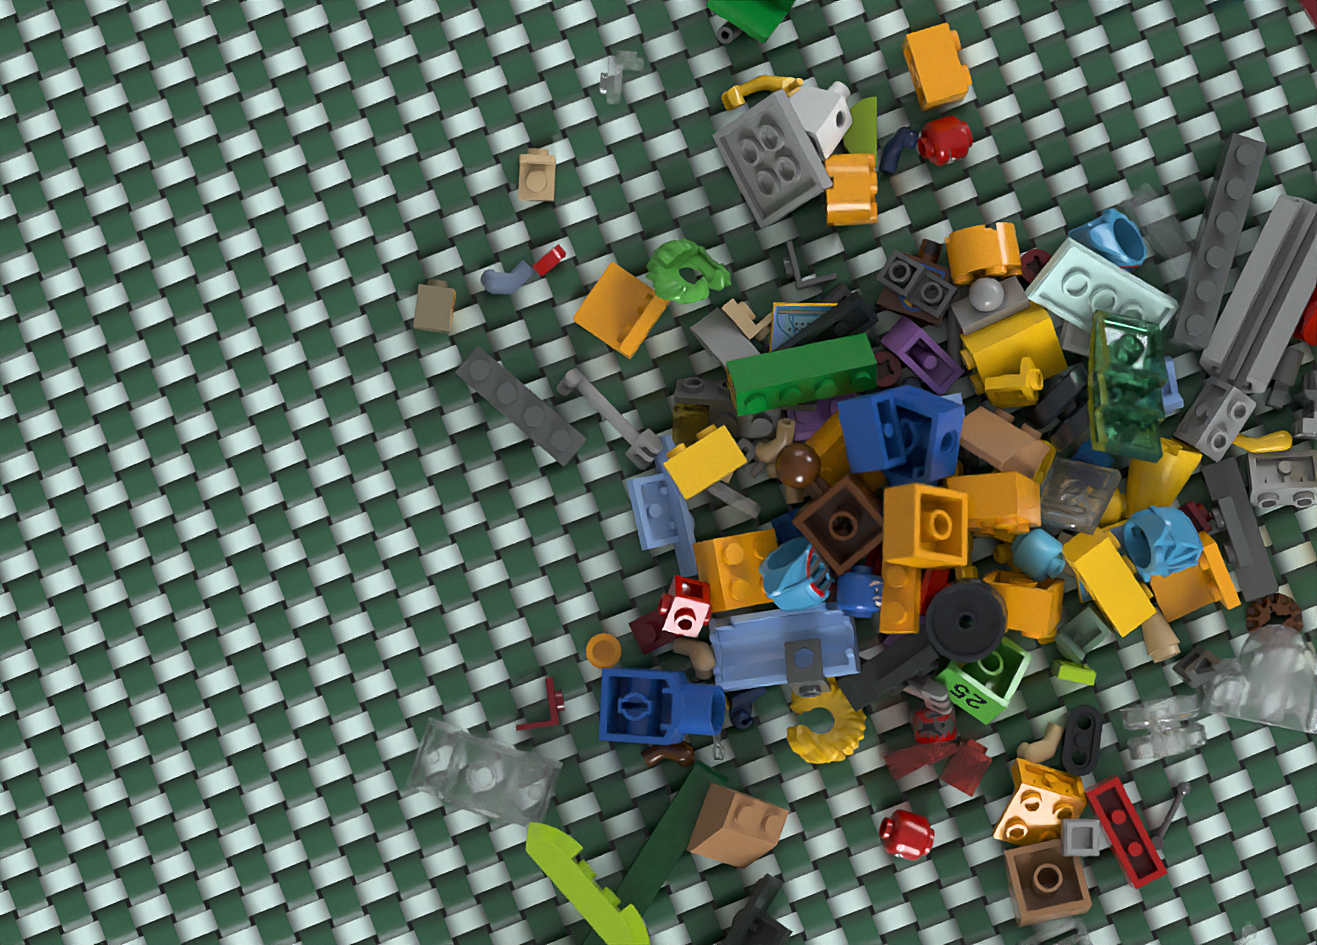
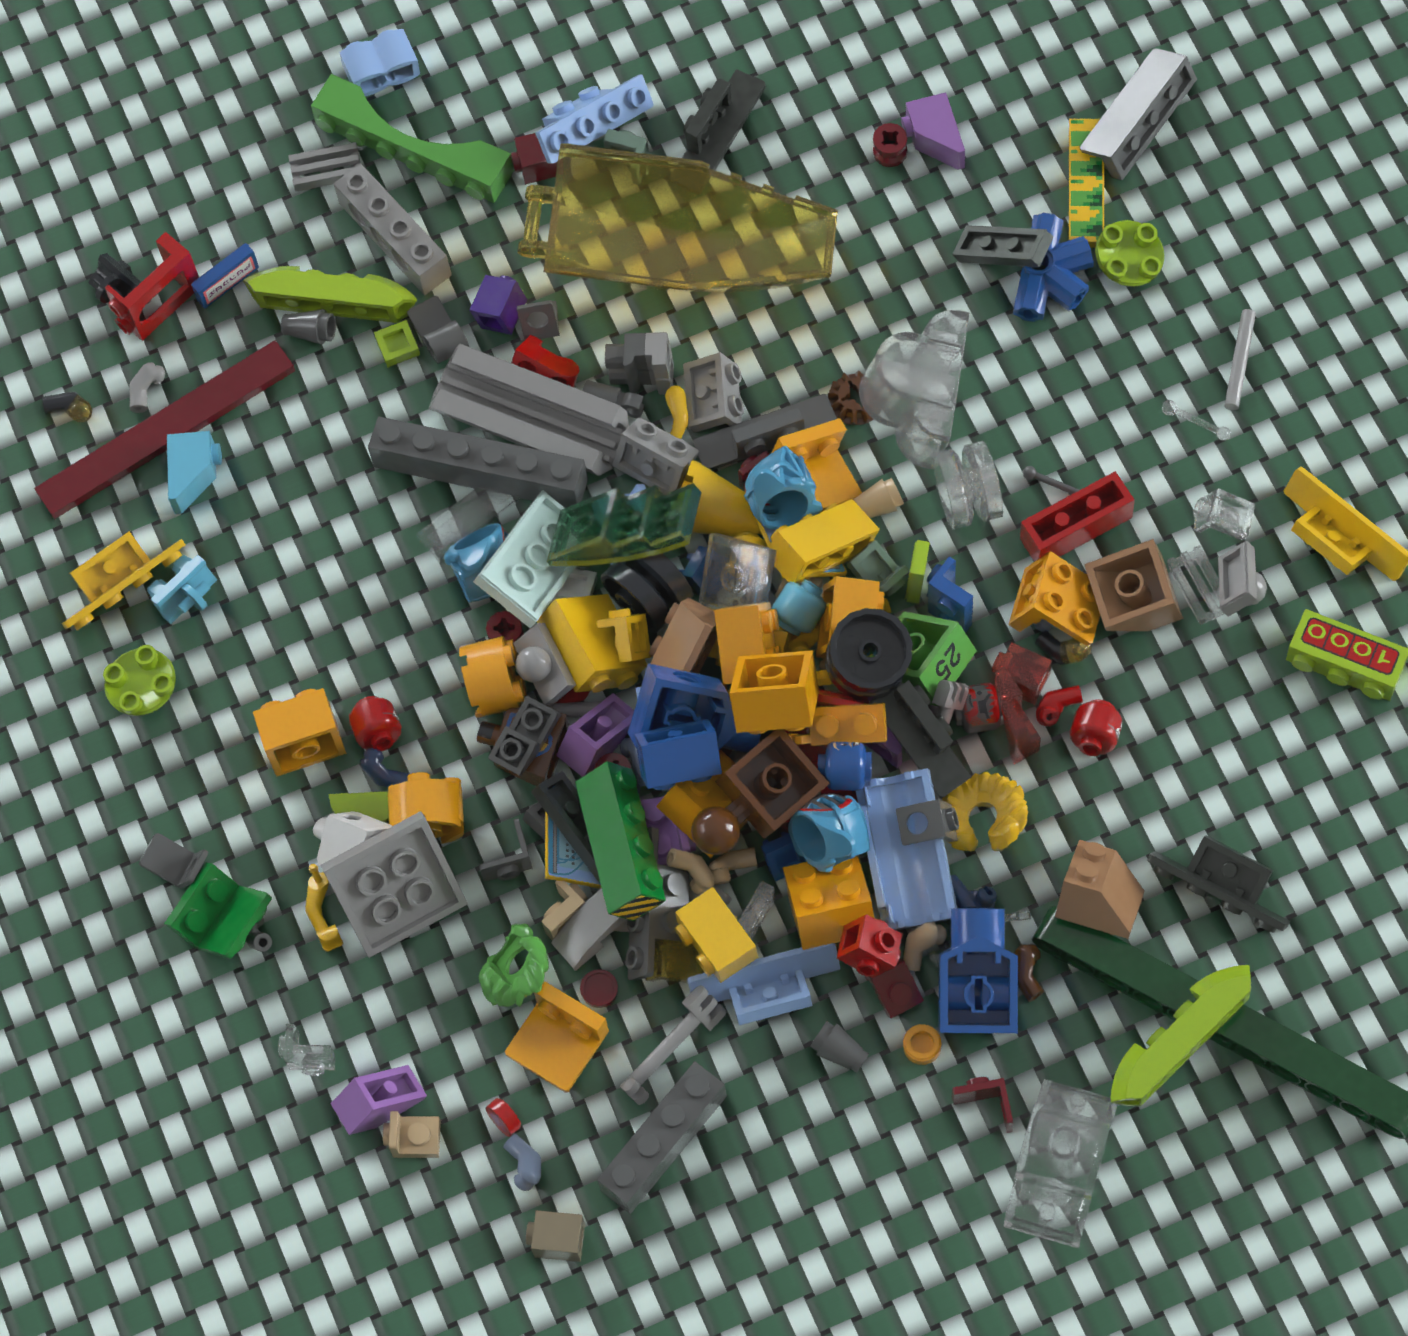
camera: 85 degrees left, 20 degrees down
tan arm [1016,722,1065,764] -> none
black plate [1061,705,1103,776] -> none
light grey tile [1061,819,1099,856] -> none
dark grey slope [1172,645,1227,688] -> none
none -> medium lavender slope [330,1065,427,1135]
none -> dark red piece [580,969,618,1008]
none -> dark grey cone [810,1021,869,1073]
none -> blue bracket [926,557,973,633]
none -> arm [1035,630,1092,665]
none -> red arm [1036,685,1083,726]

